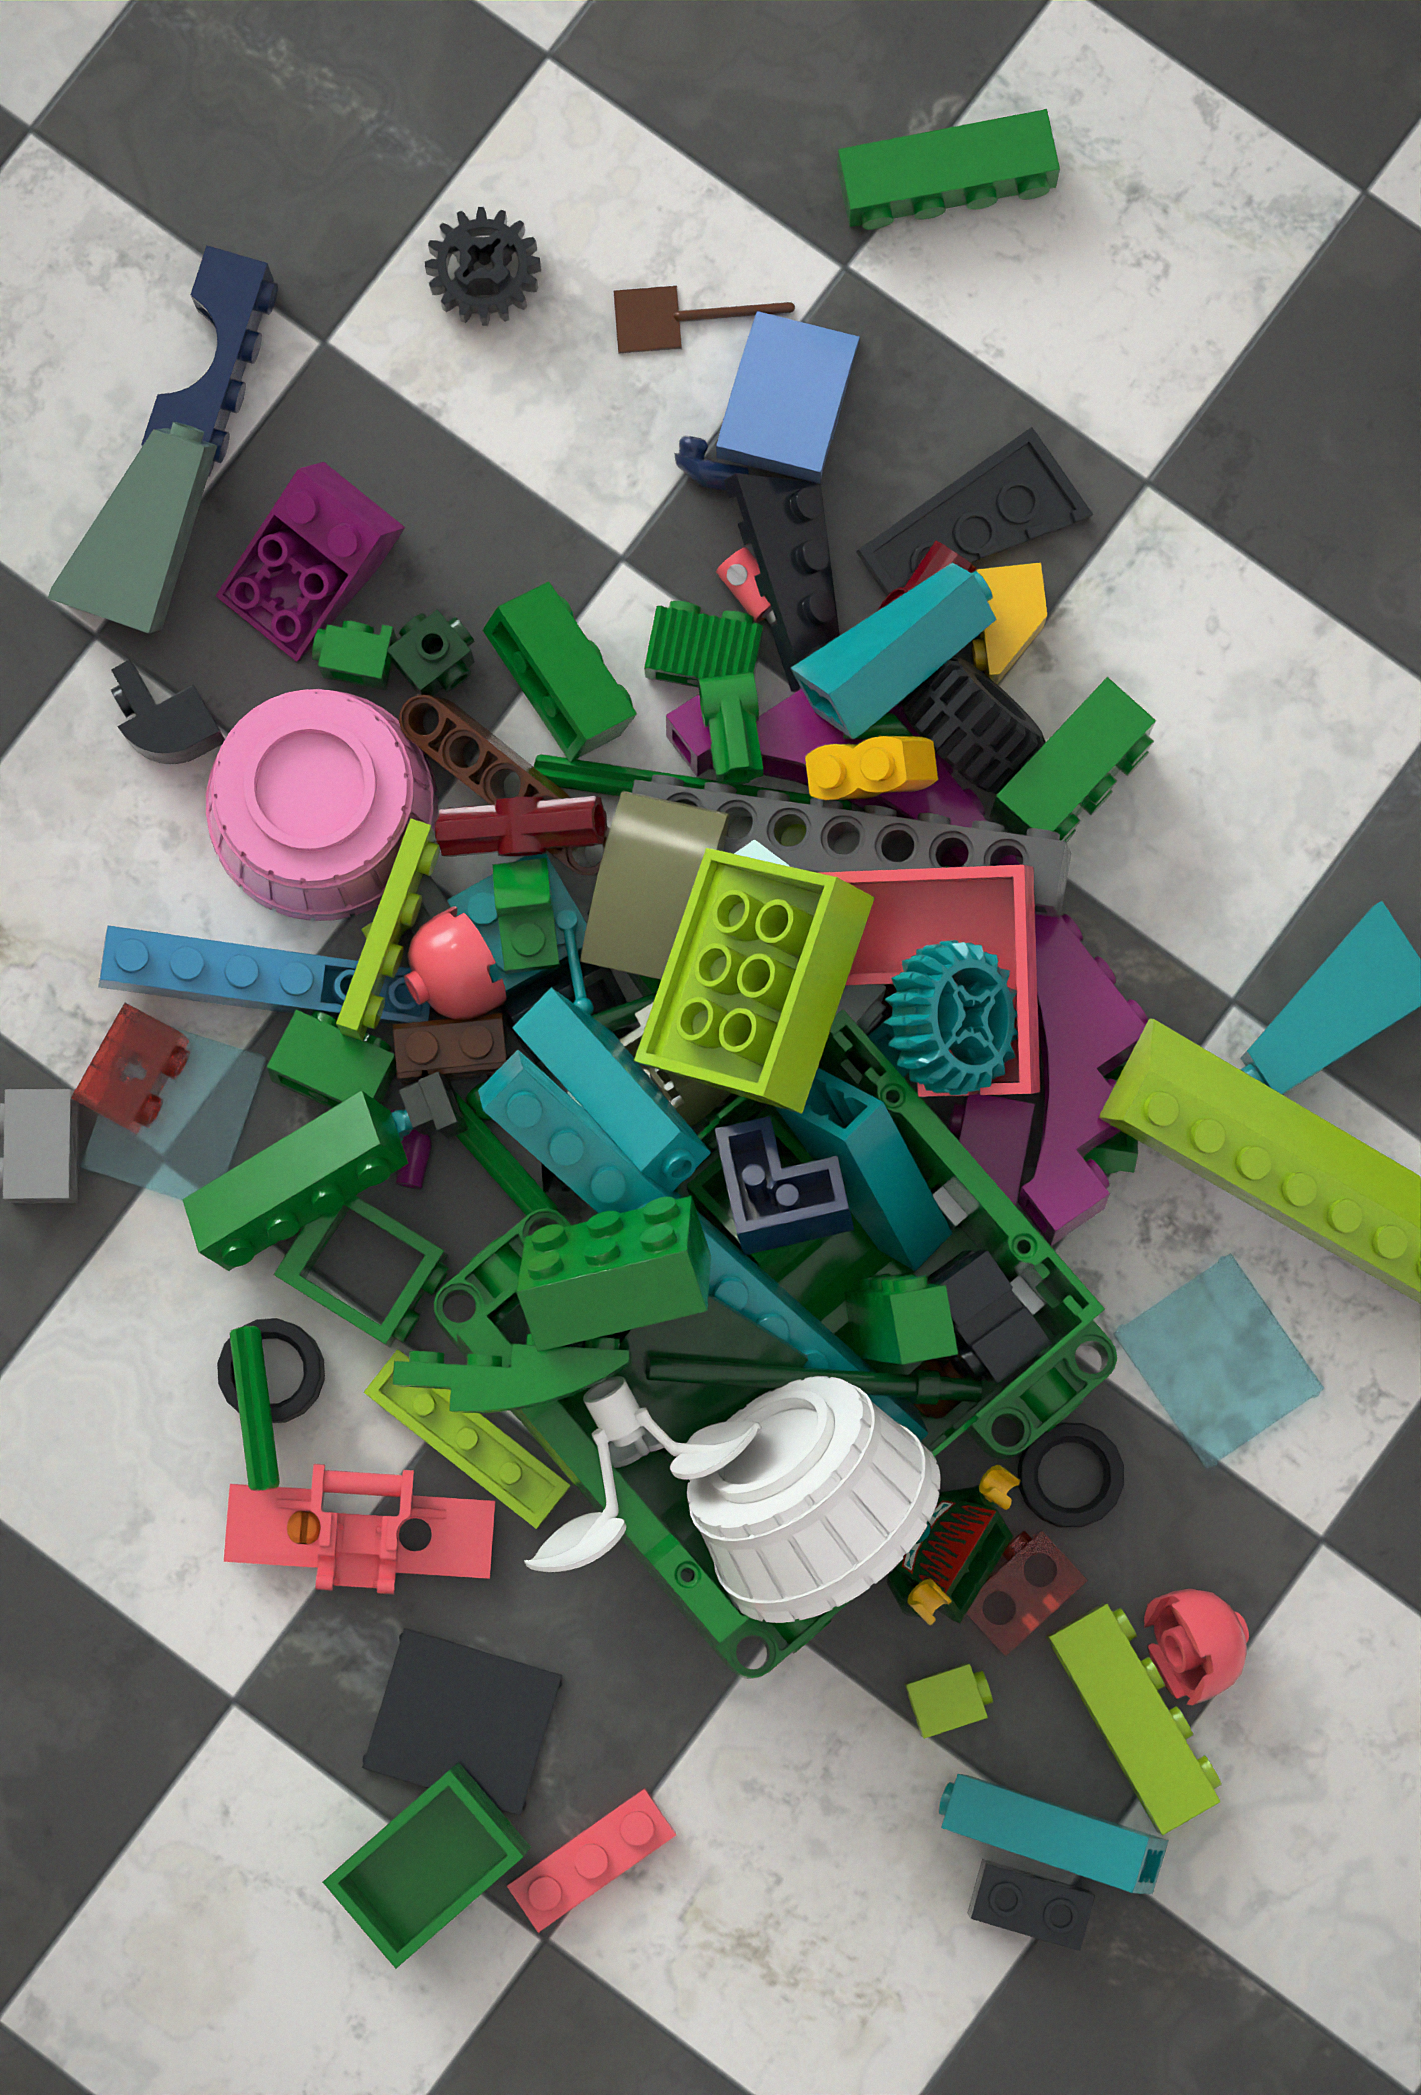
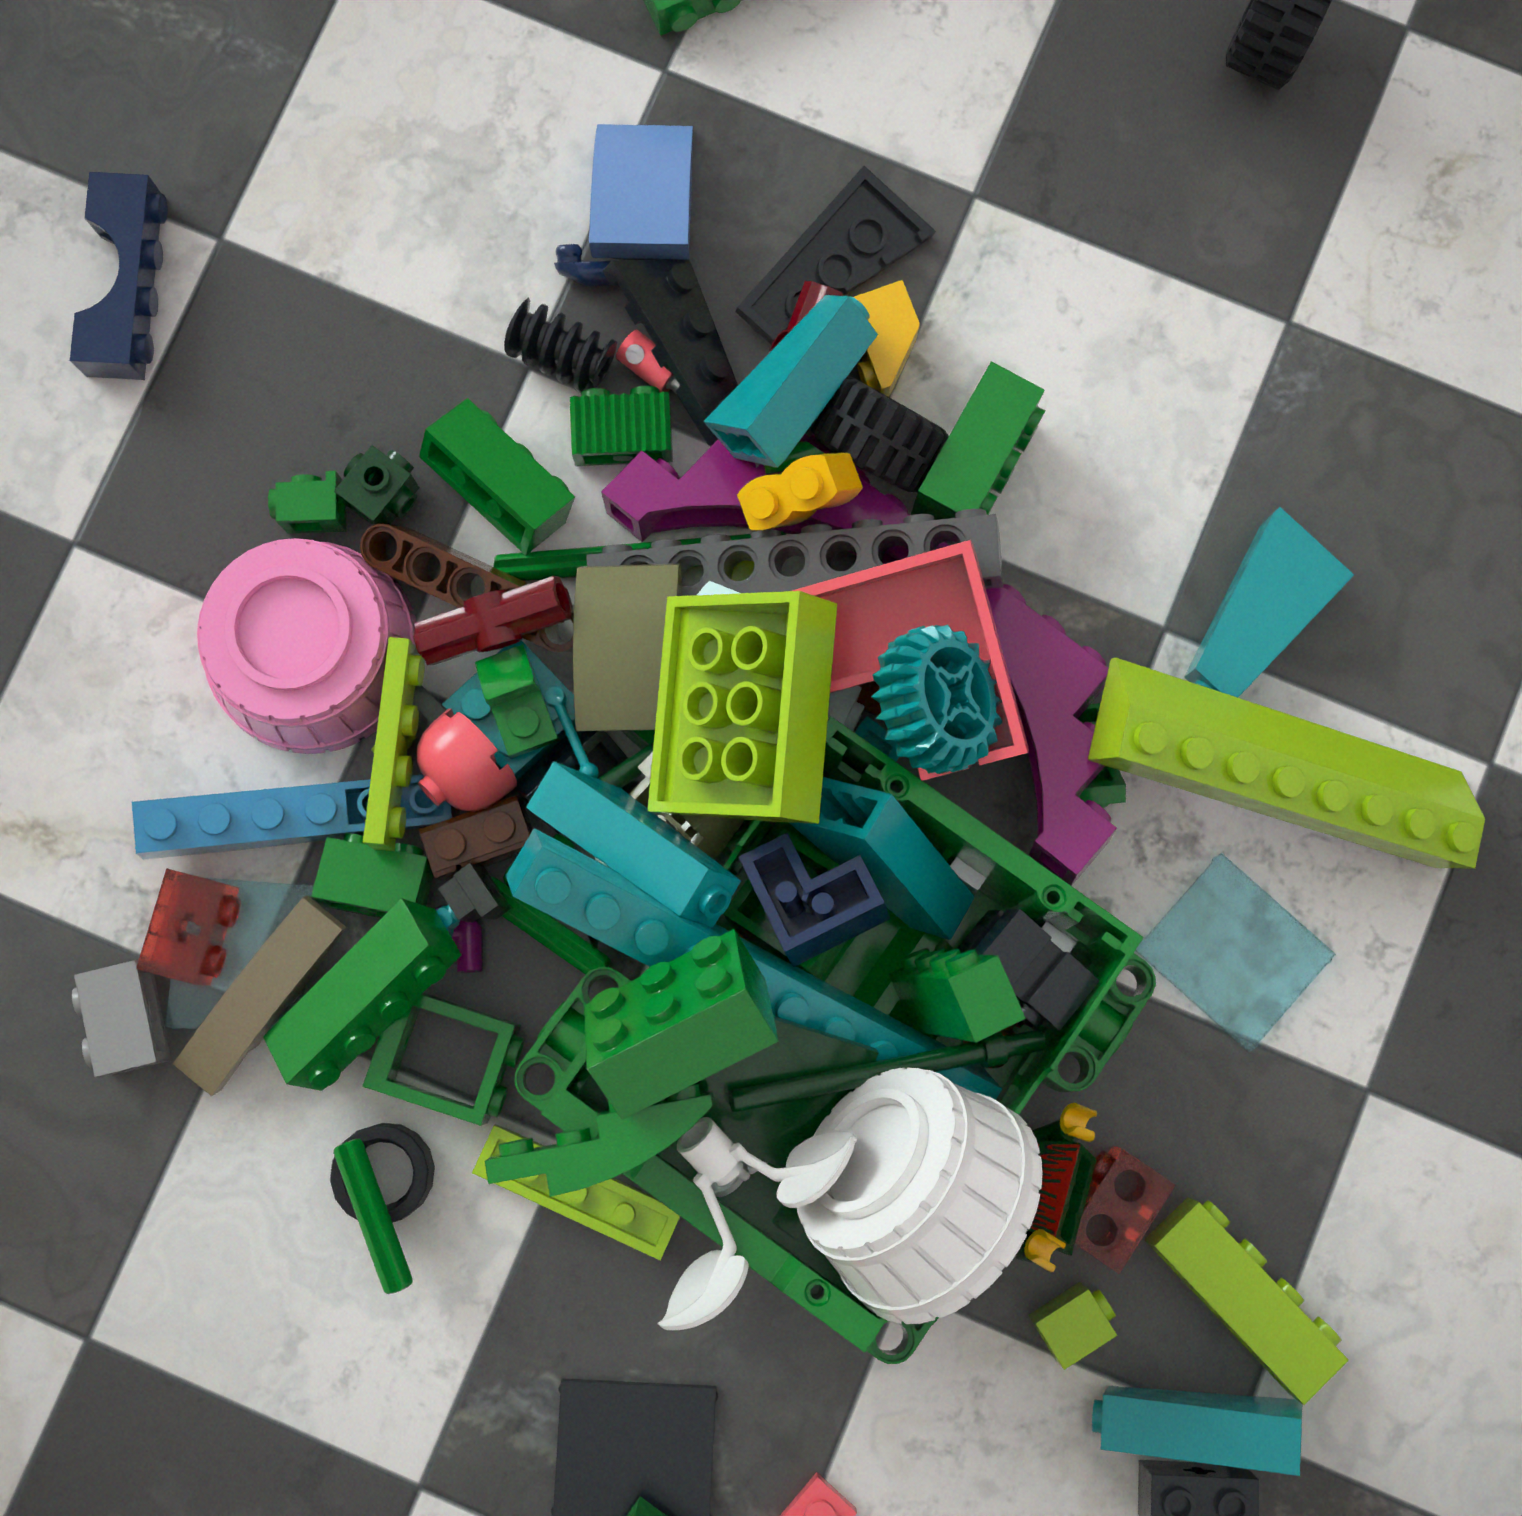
camera: 20 degrees left, 0 degrees up
sand green slope [48,422,217,633] -> none
black brick [110,659,225,764] -> none
magenta slope [215,462,405,662] -> none
coral piece [224,1464,495,1595] -> none
black gear [425,207,541,326] -> none
reddish brown piece [613,286,795,354] -> none
green piece [698,672,763,785] -> none
magenta slope [948,1093,1035,1206] -> none
black tyre [1018,1423,1124,1527] -> none
coral cylinder [1144,1589,1249,1705] -> none
none -> dark tan slope [173,895,347,1096]
none -> black piece [504,297,617,393]

